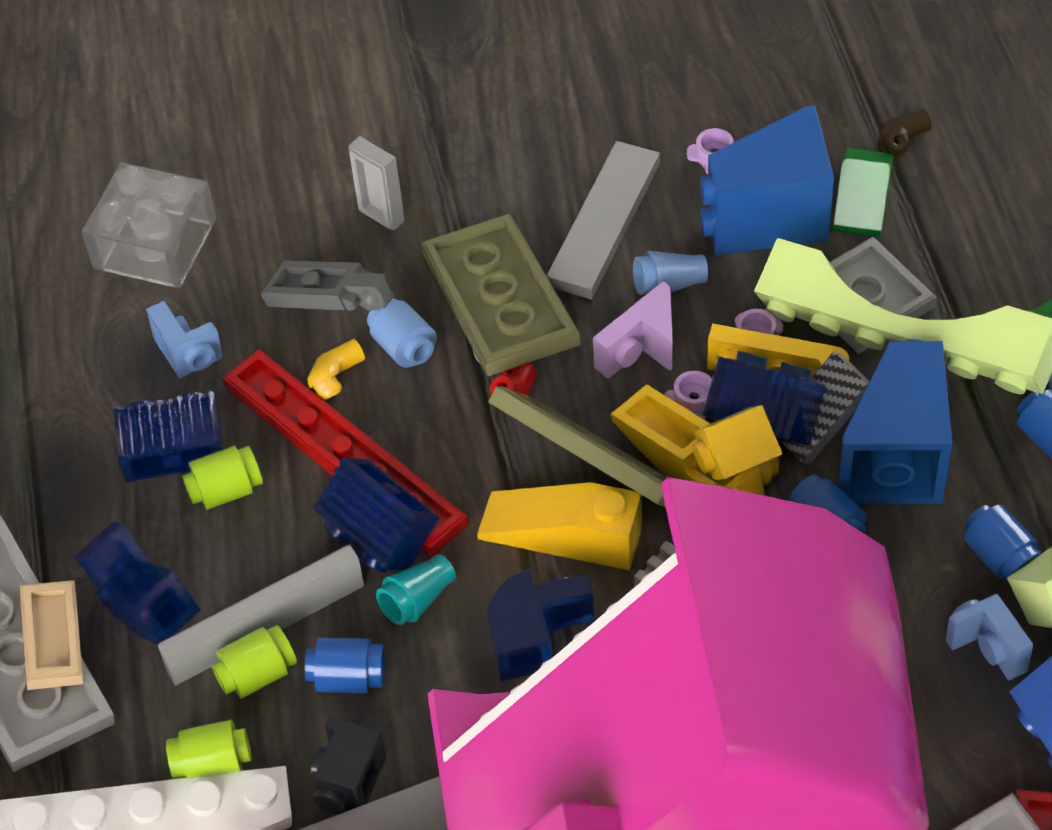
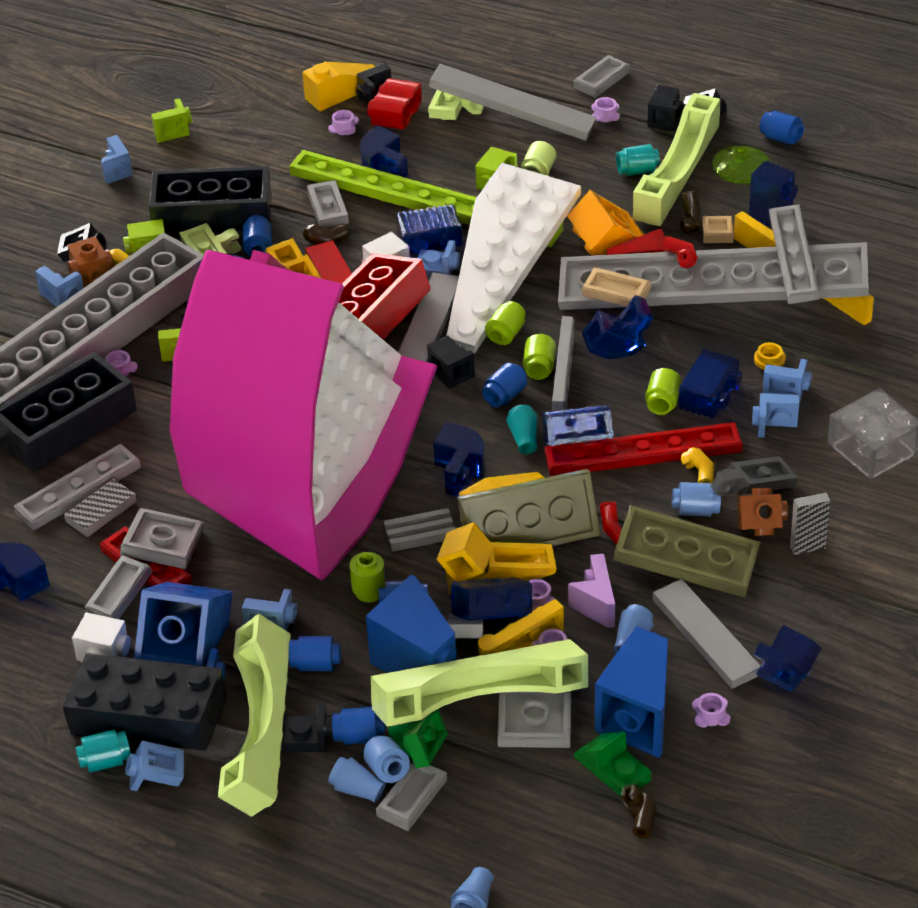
camera: 125 degrees right, 10 degrees down
none -> dark orange brick [737,488,788,536]
none -> clear blue brick [753,625,822,691]
none -> yellow plate [754,342,786,370]
none -> medium blue bracket [762,359,812,402]

